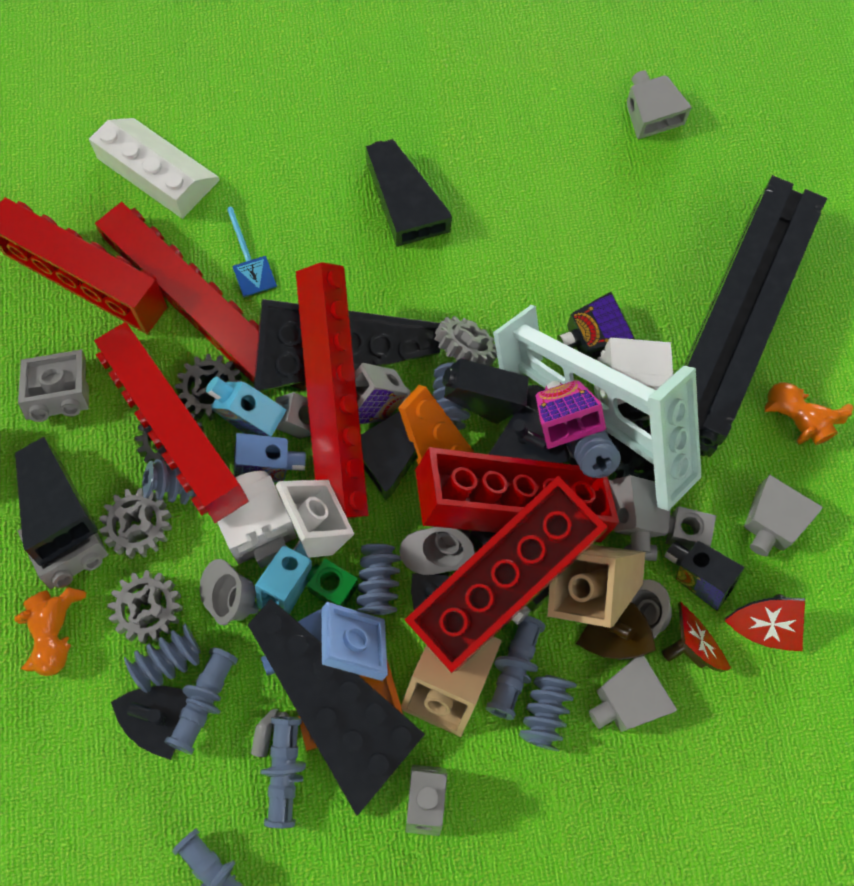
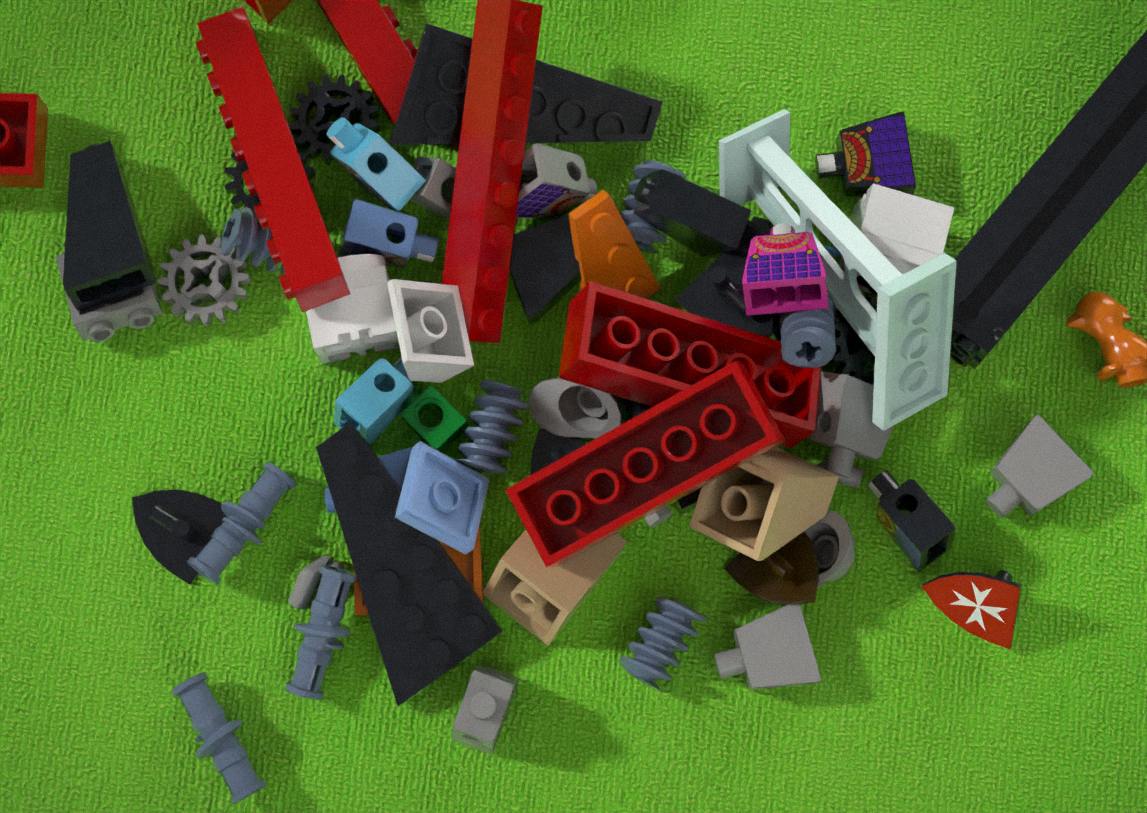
camera: 20 degrees right, 10 degrees up
orange animal [14,587,87,676] -> none
light grey plate [18,349,89,422] -> none
light grey gear [108,570,183,644] -> none
sand blue piece [124,624,201,693] -> none
light grey piece [200,559,259,625] -> none
light grey tile [253,537,286,568] -> none
light grey gear [435,316,497,366] -> none
sand blue piece [486,616,545,720] -> none
shield [662,602,732,672] -> none
light grey brick [665,506,716,550] -> none

